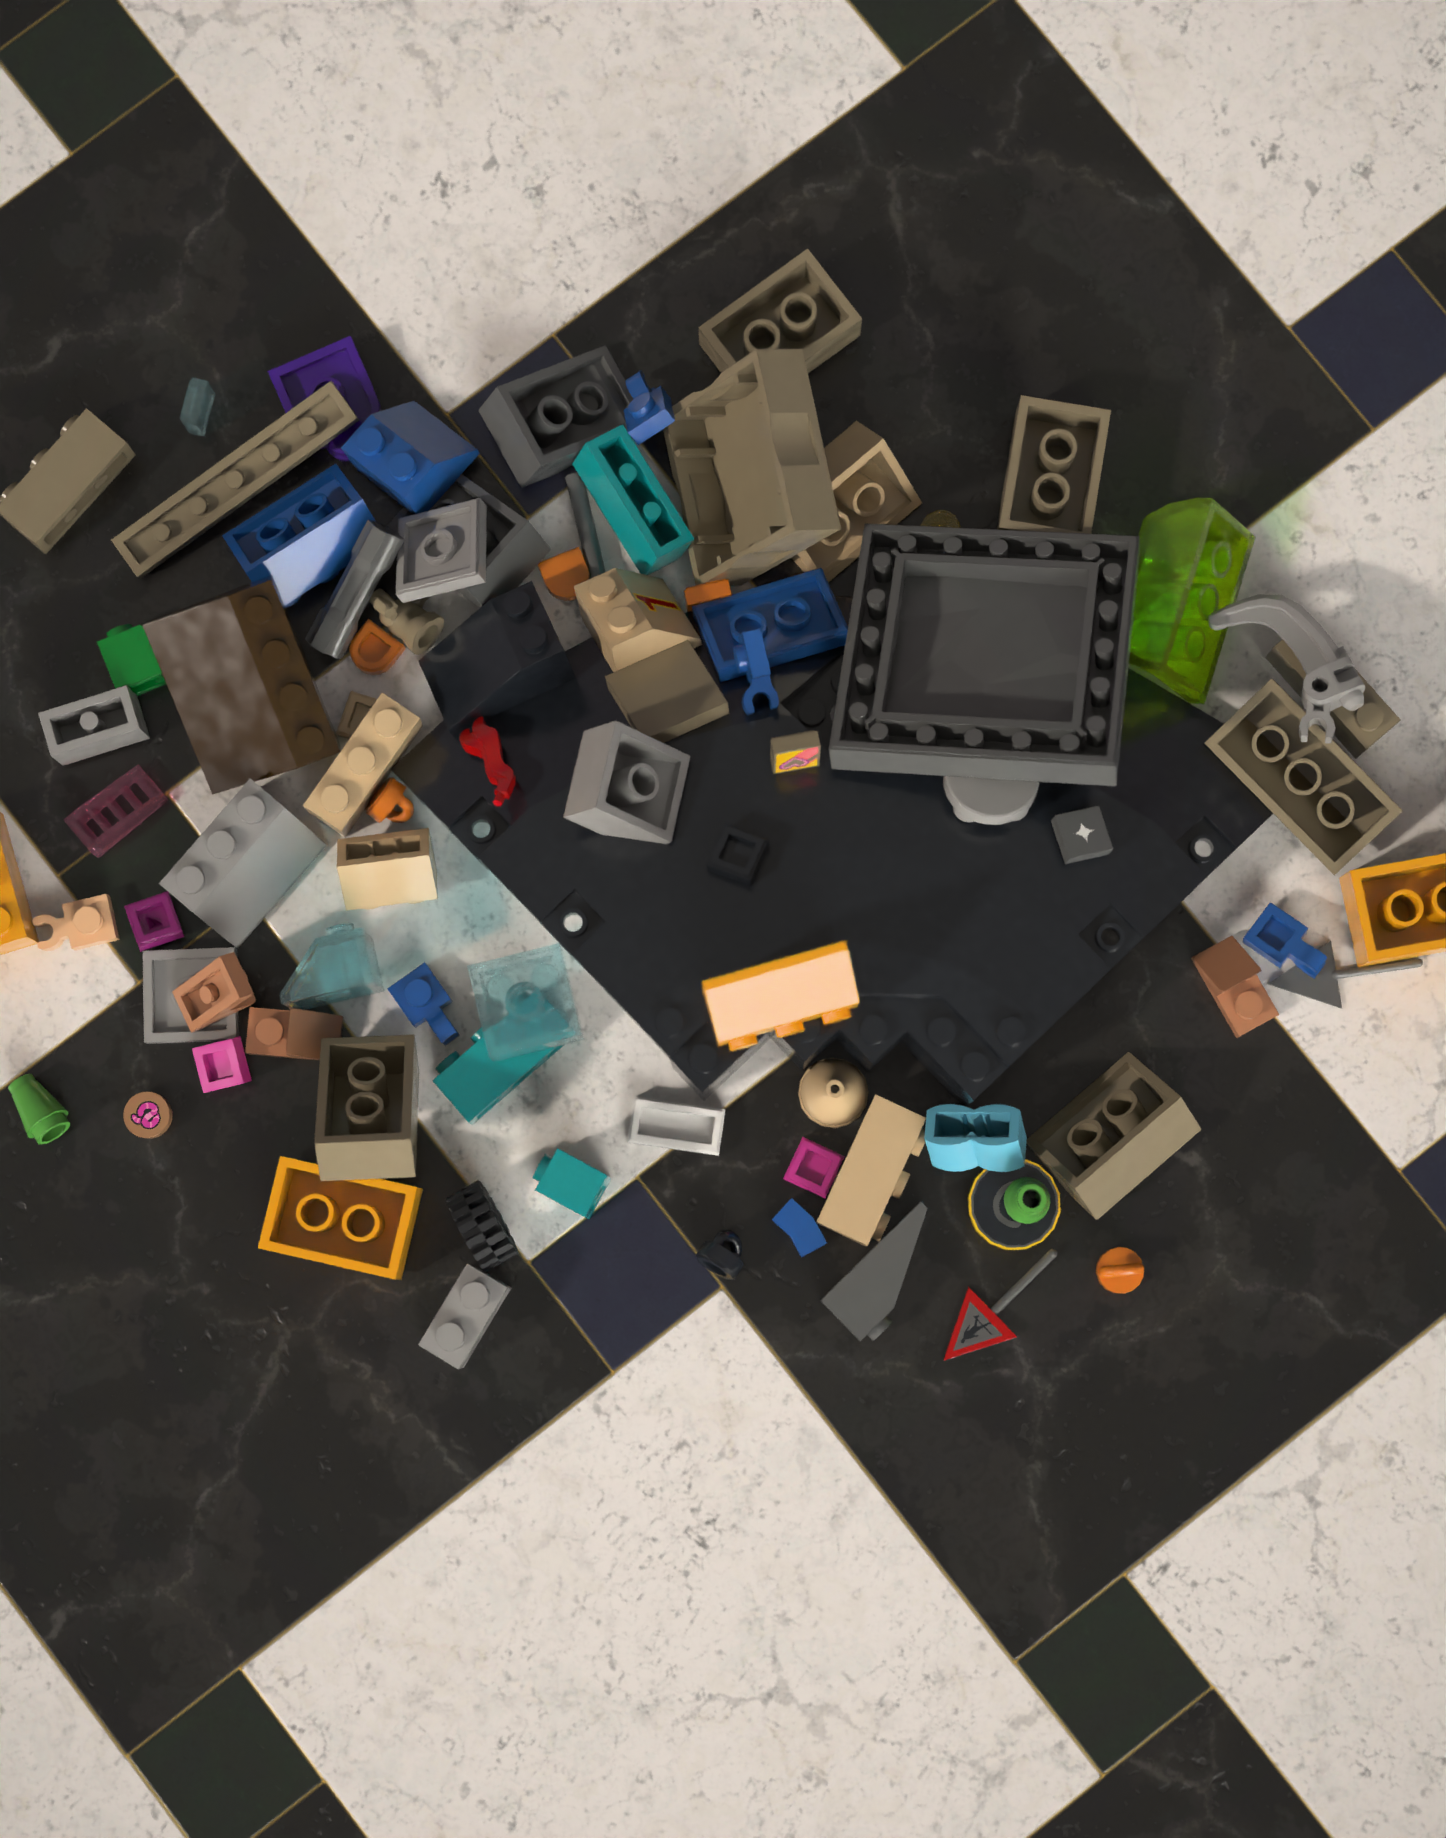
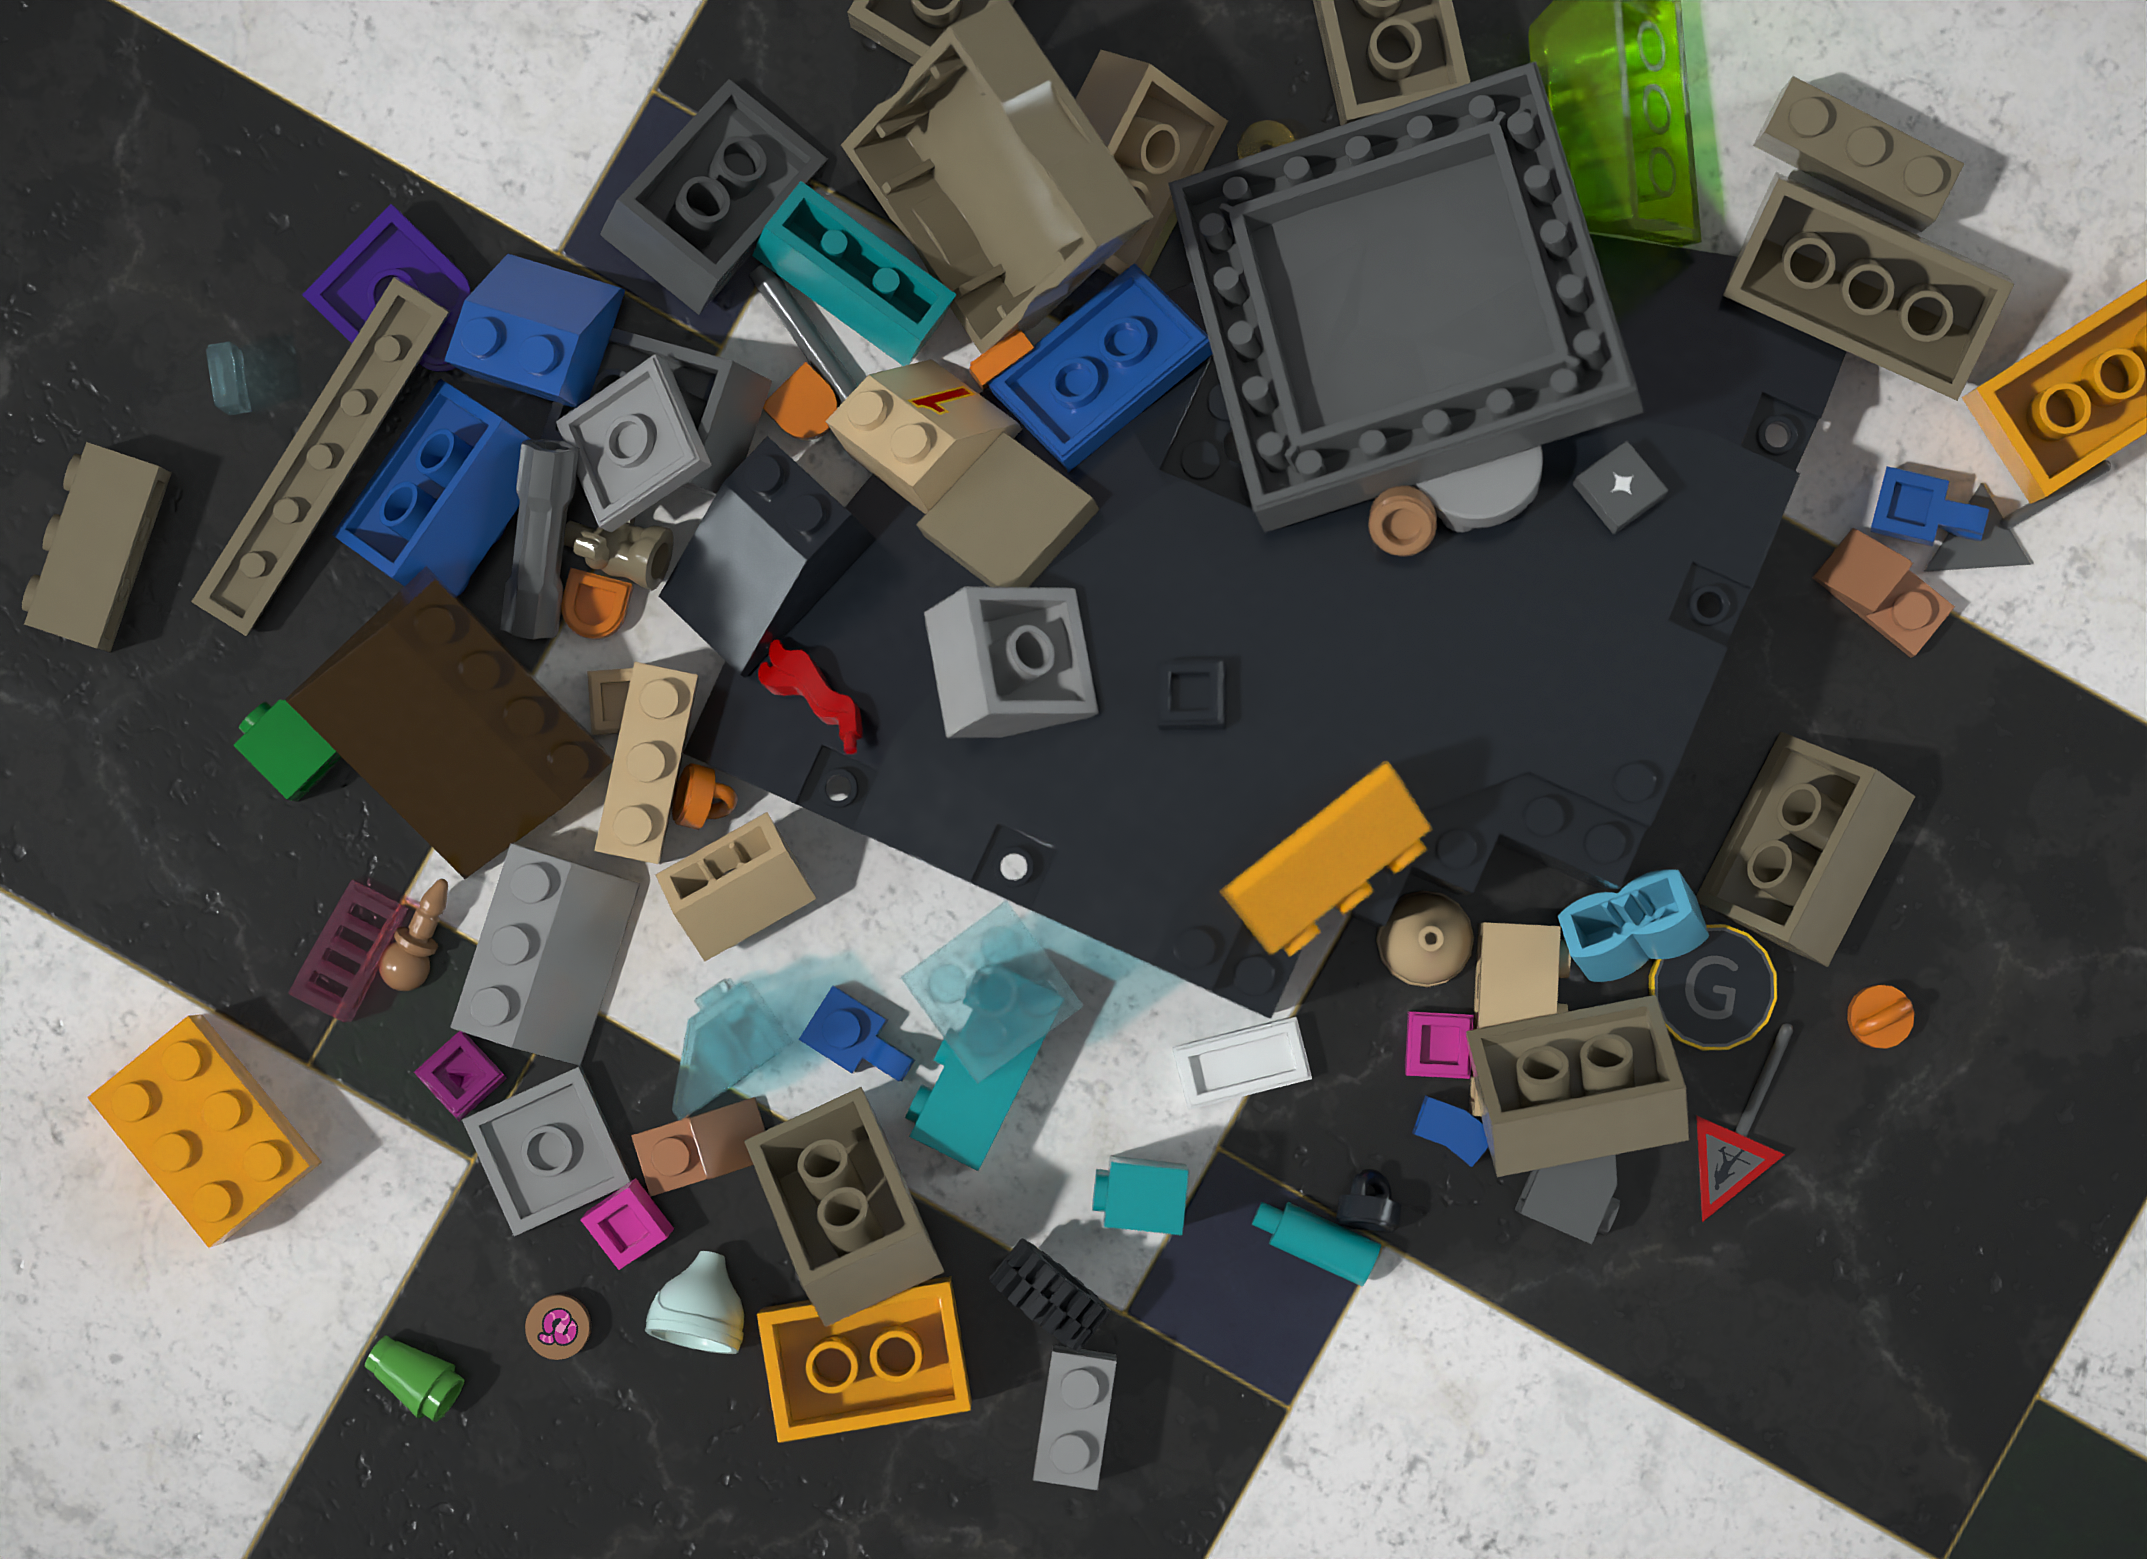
camera: 25 degrees left, 5 degrees up
light nougat plate [32,894,120,951] -> none
light grey brick [38,685,150,766] -> none
nougat slope [172,952,256,1033] -> none
blue plate [624,371,675,445] -> none
blue plate [733,628,779,715] -> none
dark tan tile [770,730,821,774] -> none
bright green cone [1004,1177,1050,1224] -> none
light grey piece [1208,594,1365,744] -> none
none -> medium nougat bar [379,879,448,991]
none -> light aqua helmet [645,1251,744,1354]
none -> teal cylinder [1251,1202,1381,1287]
none -> medium nougat tile [1369,486,1437,556]
none -> dark tan slope [1466,995,1689,1177]

